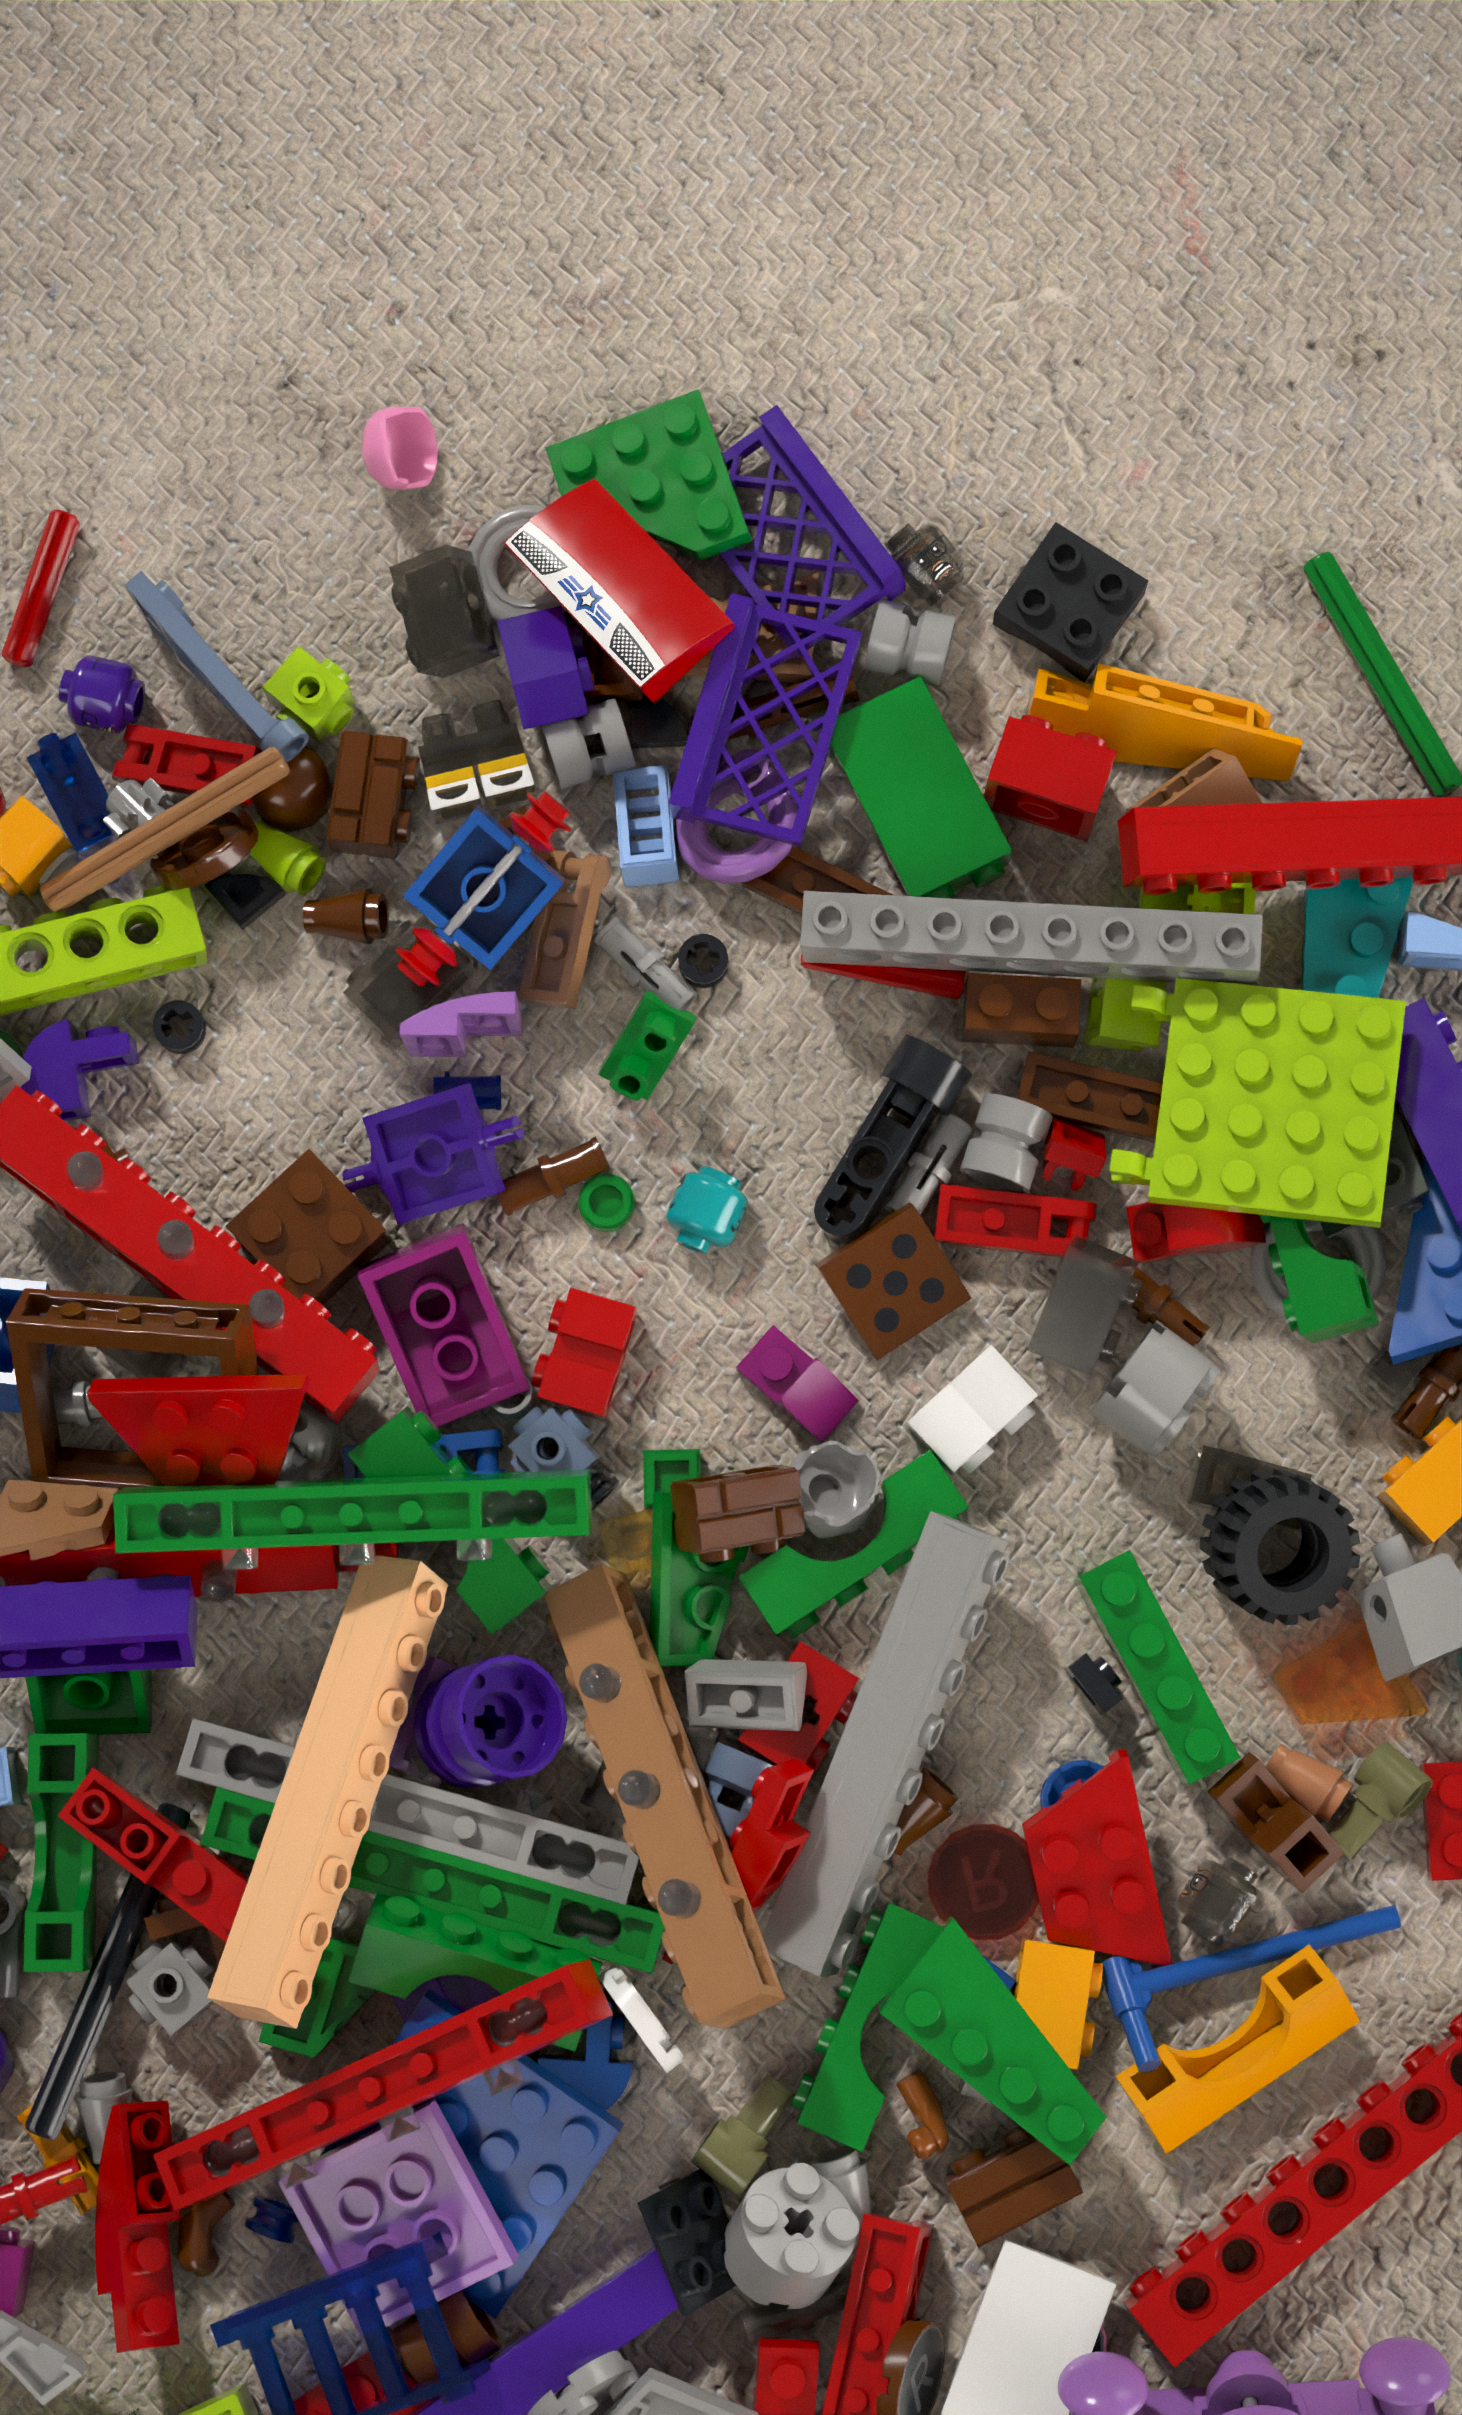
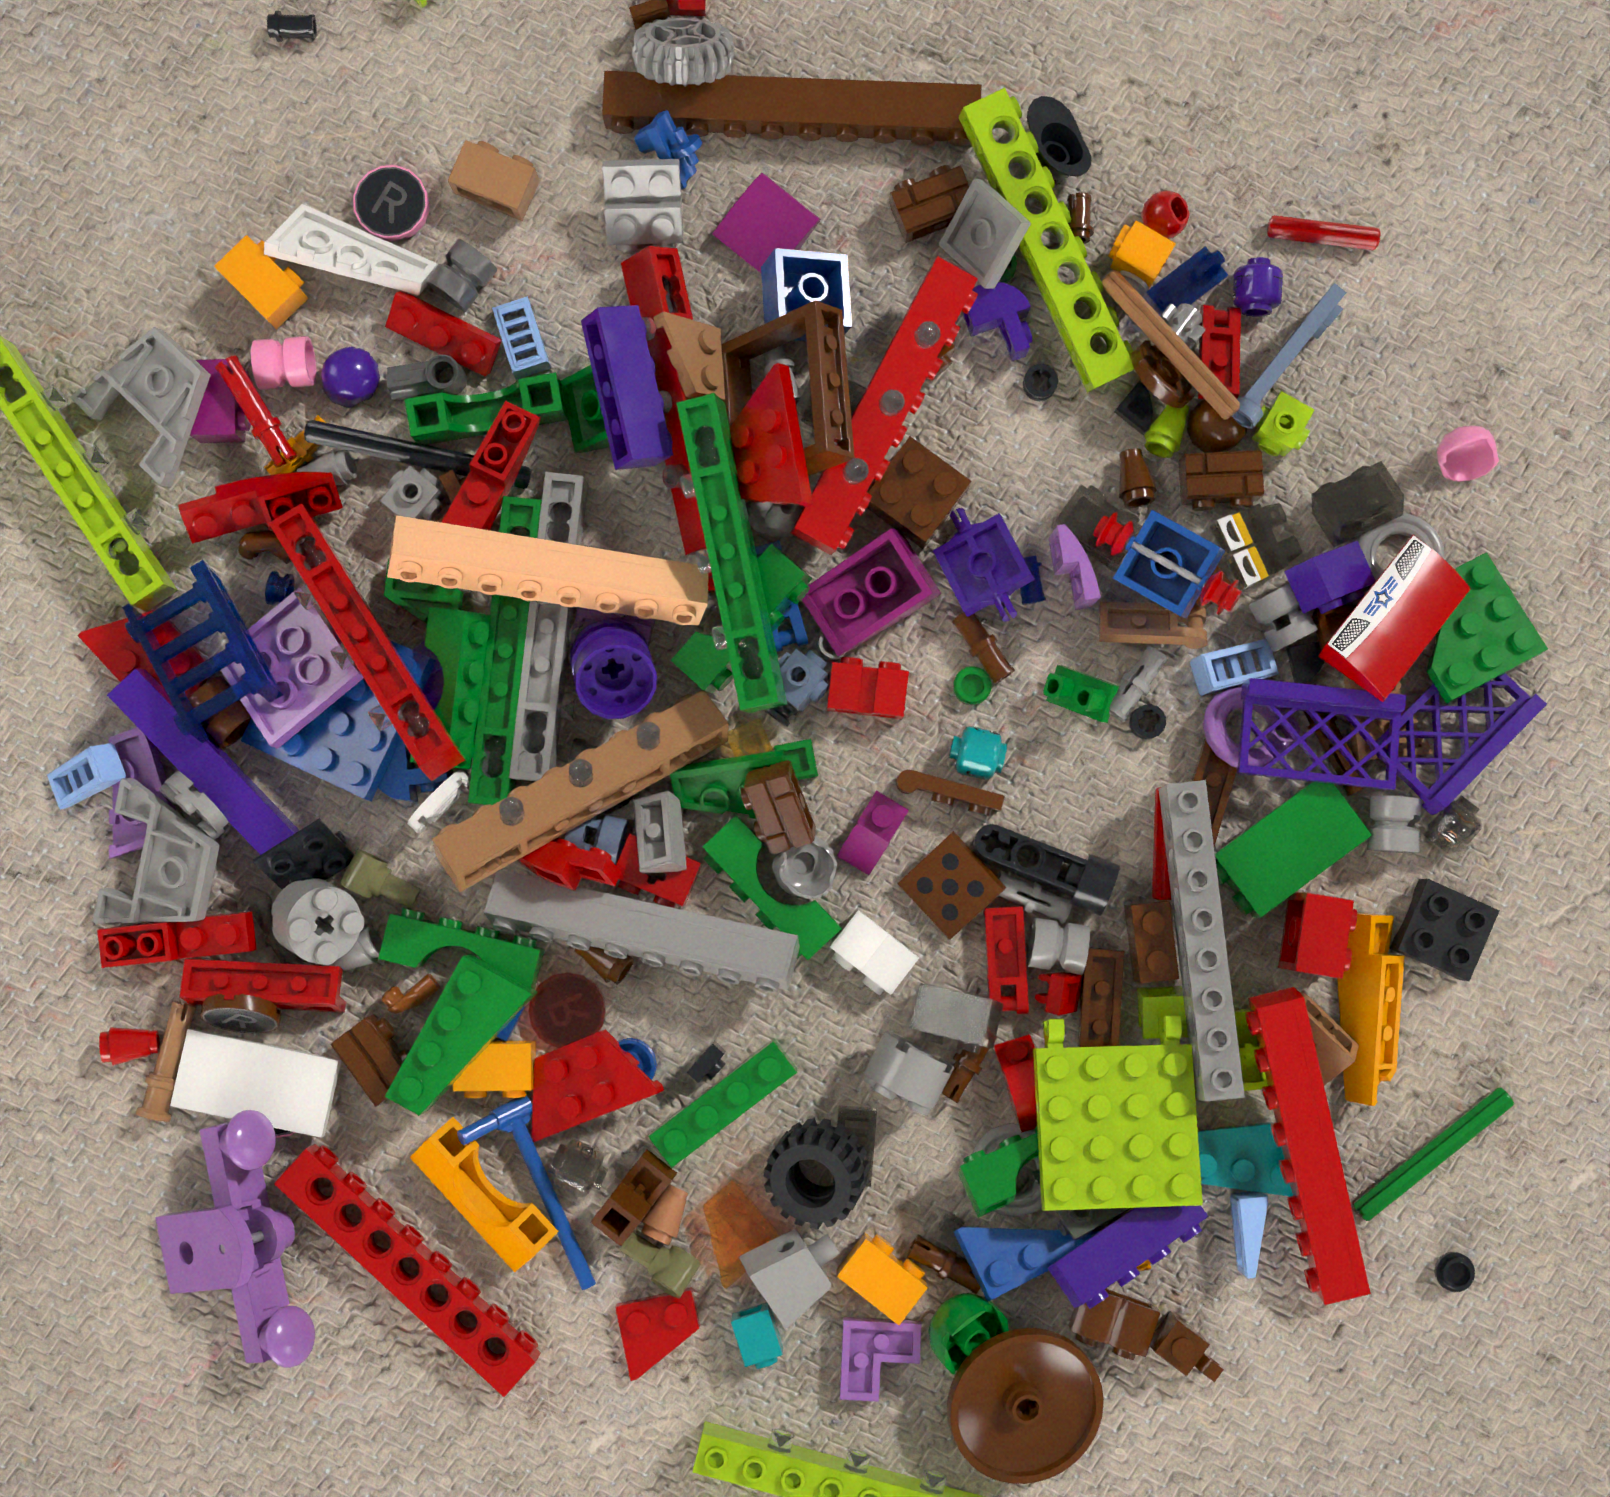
camera: 80 degrees right, 5 degrees up
none -> reddish brown plate [896,769,1005,817]

